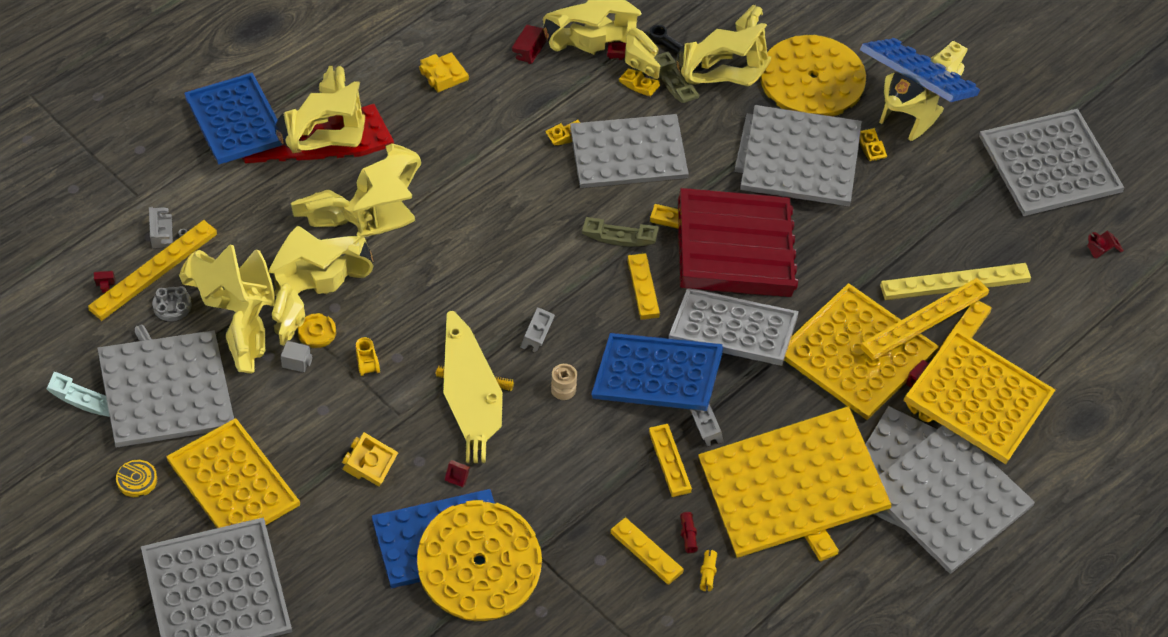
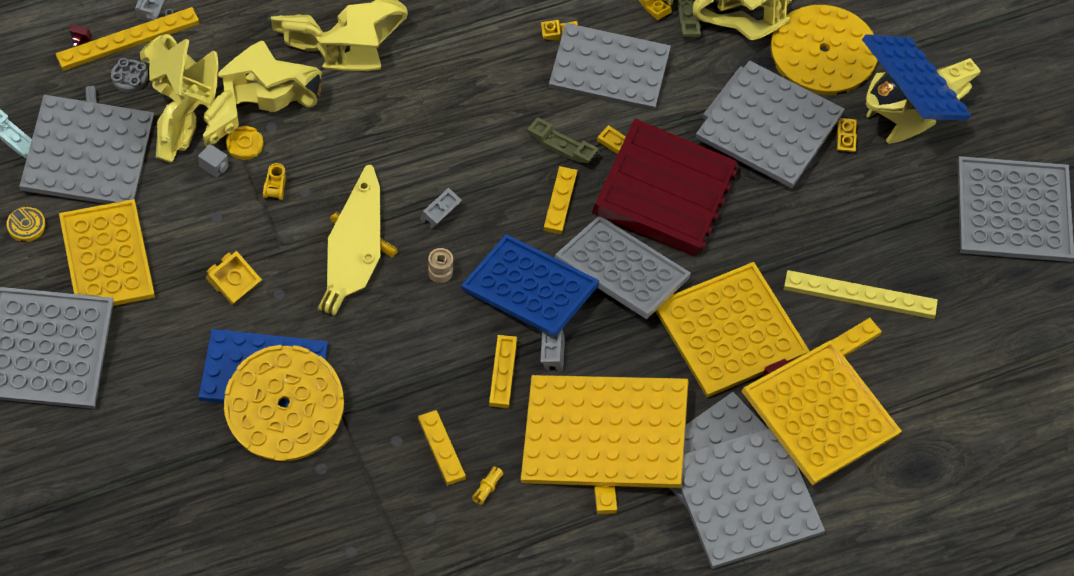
camera: 20 degrees right, 5 degrees up
dark red tile [445,460,470,487] -> none
dark red pin [680,512,698,553] -> none
yellow plate [861,278,989,360] -> none
dark red bracket [1087,230,1124,258] -> none

